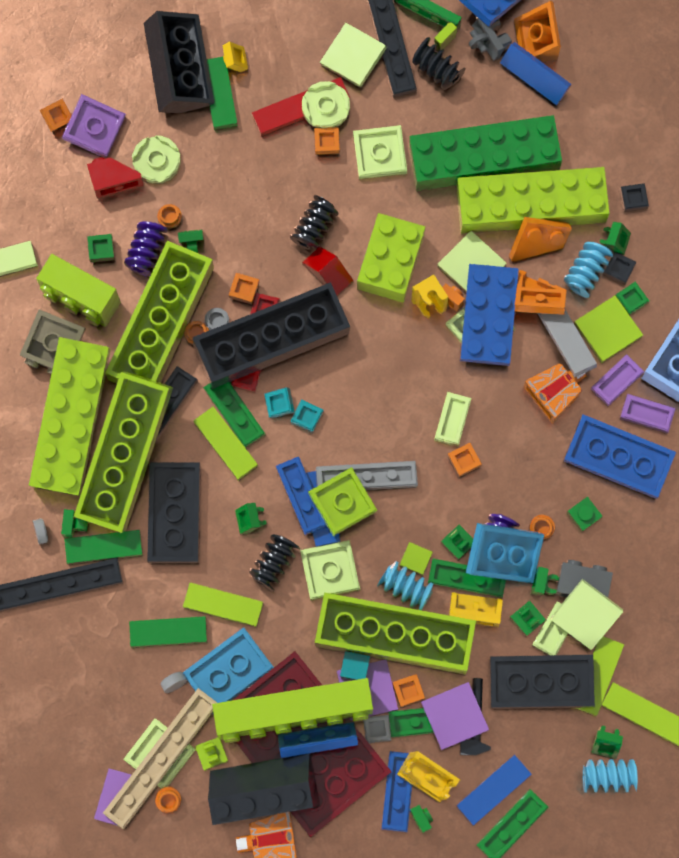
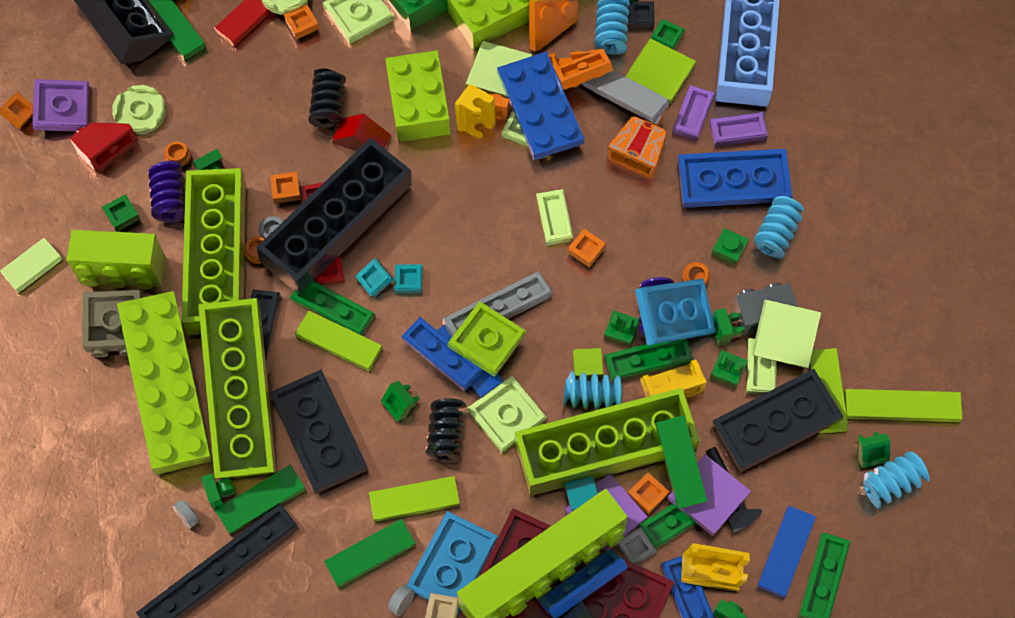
camera: 25 degrees left, 10 degrees down
none -> green tile [655,415,707,509]
none -> medium azure piece [754,196,804,259]

